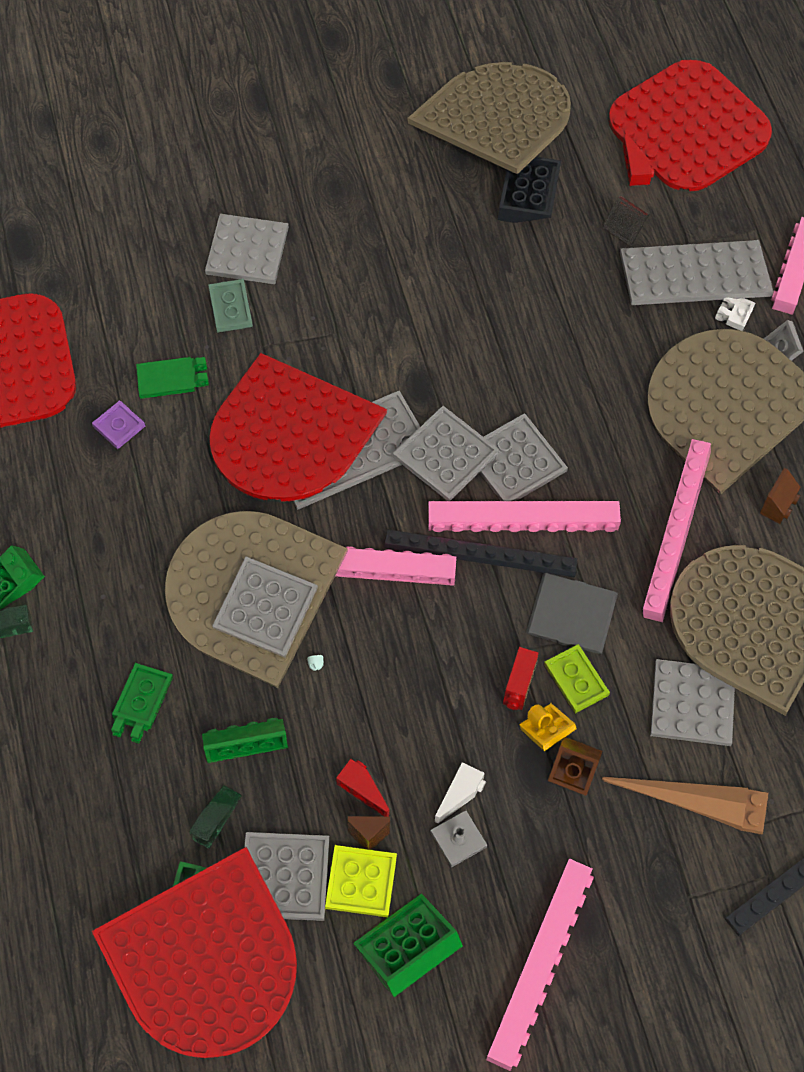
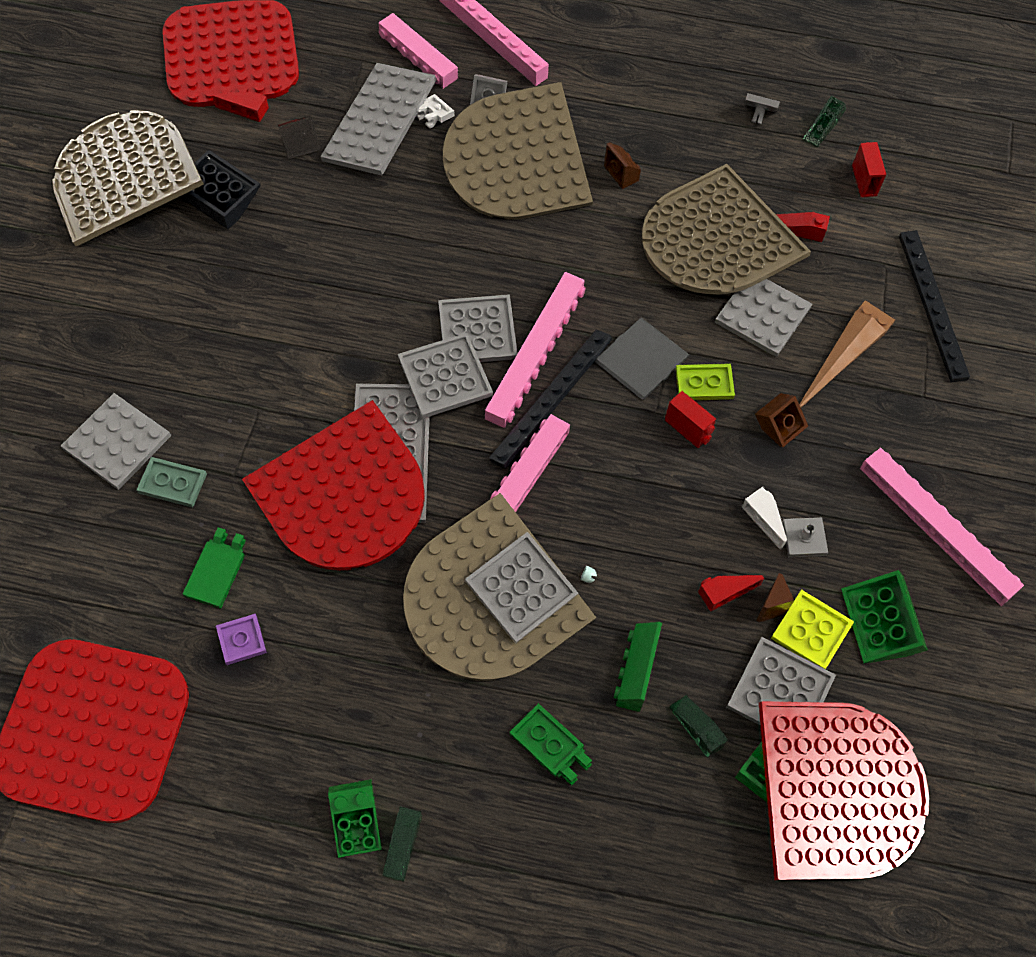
camera: 65 degrees left, 0 degrees up
yellow plate [519,703,576,751] -> none
bright pink brick [643,439,711,622] -> none

